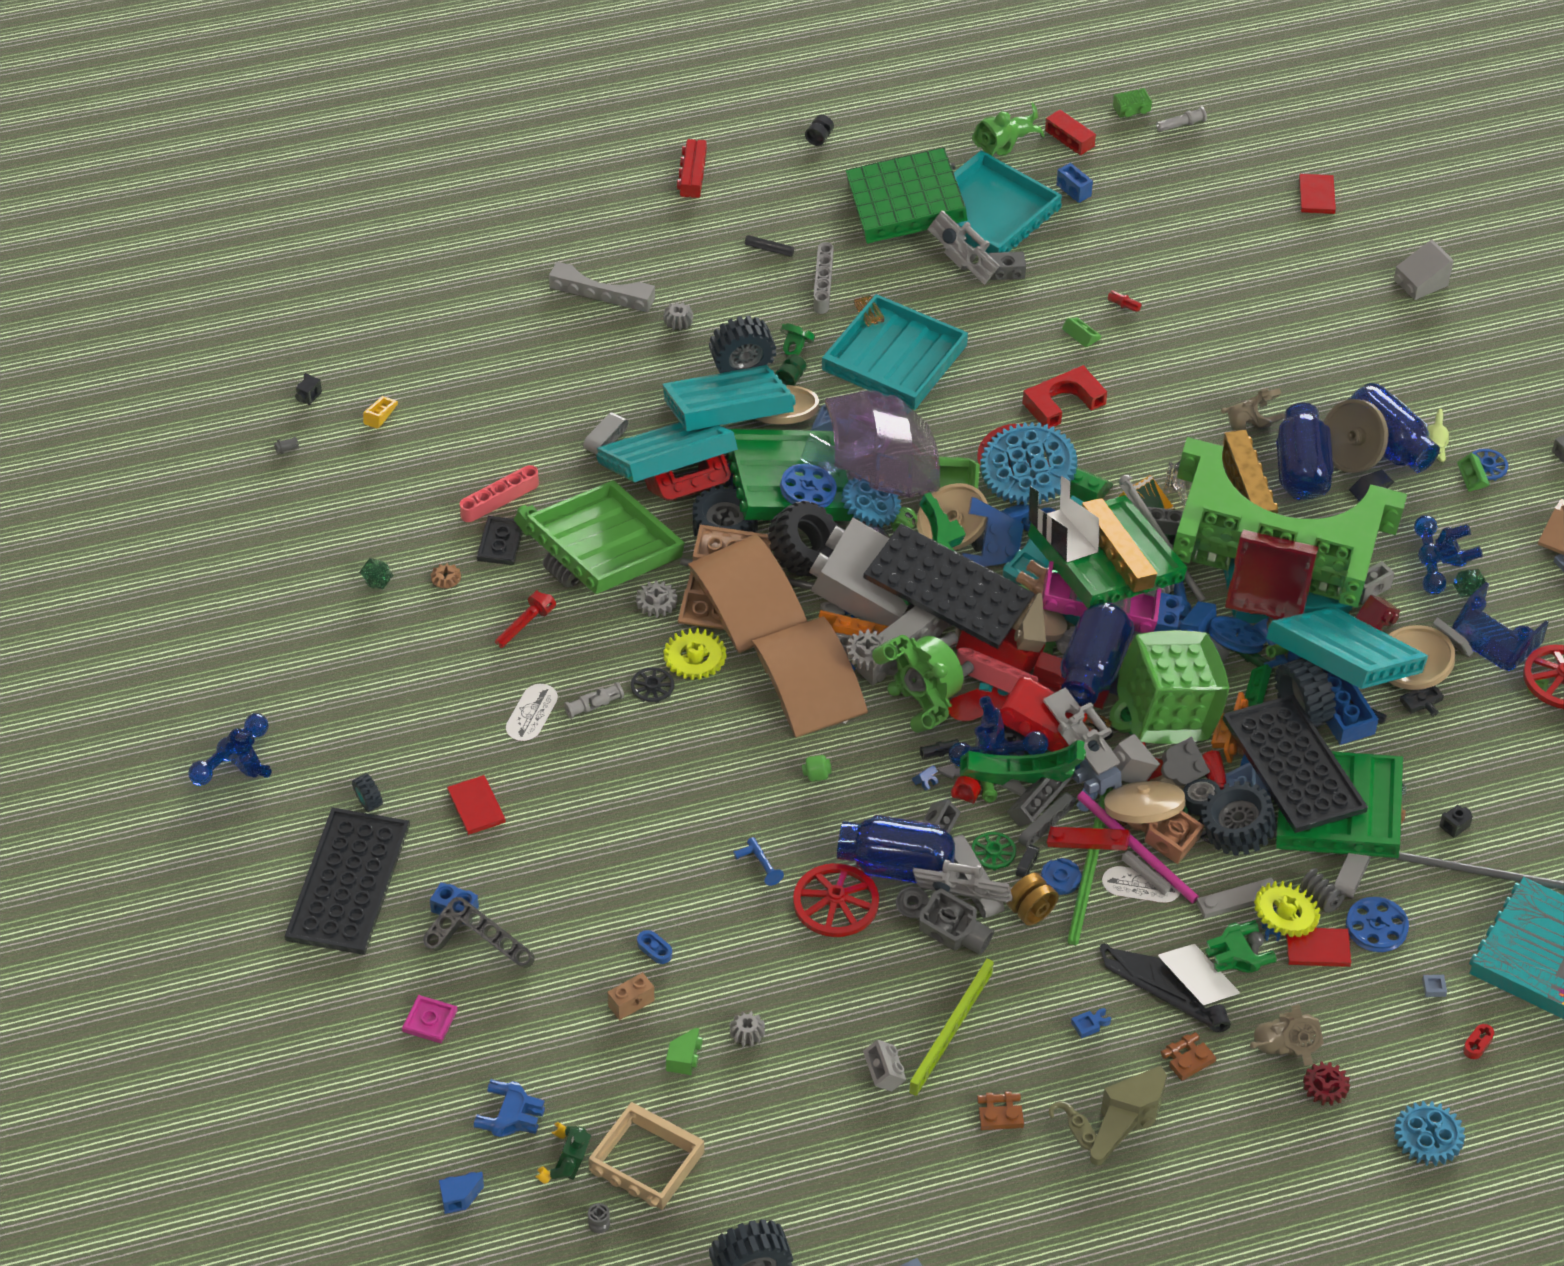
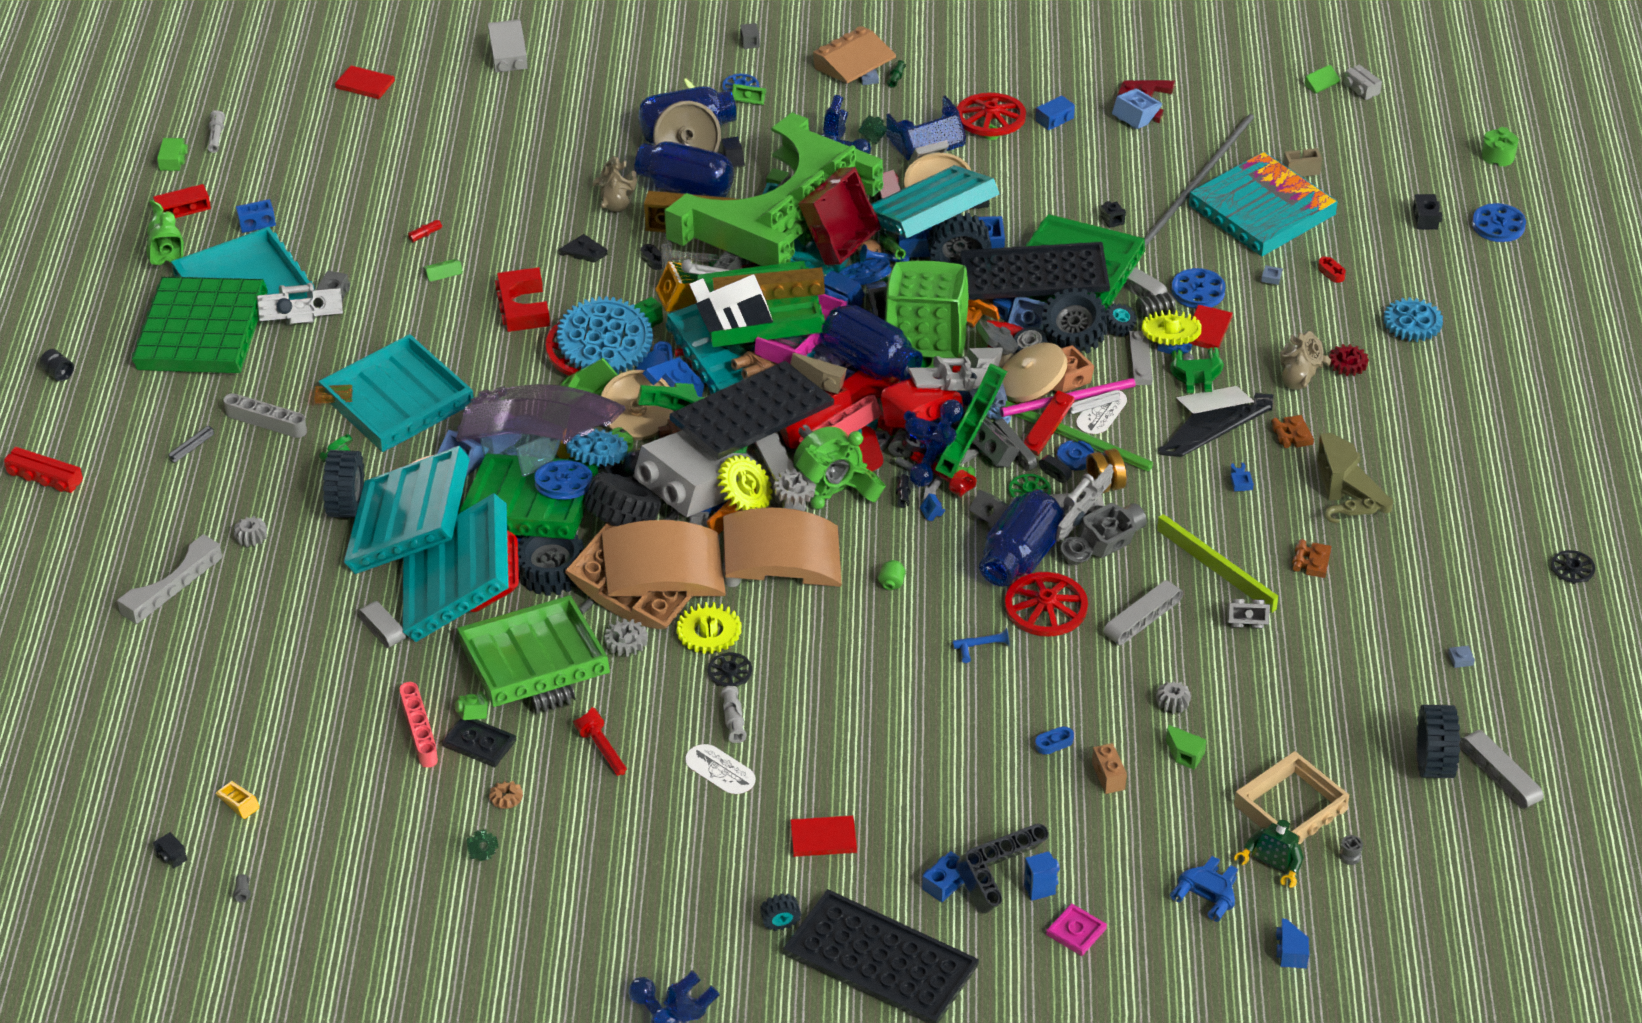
camera: 70 degrees left, 5 degrees down
dark green wheel [775,354,807,386] -> none
none -> black wing [559,234,608,263]
none -> neon yellow gear [717,455,773,511]
none -> blue brick [1024,851,1060,901]
none -> light grey beam [1103,580,1183,645]
none -> black wheel [1105,303,1137,337]

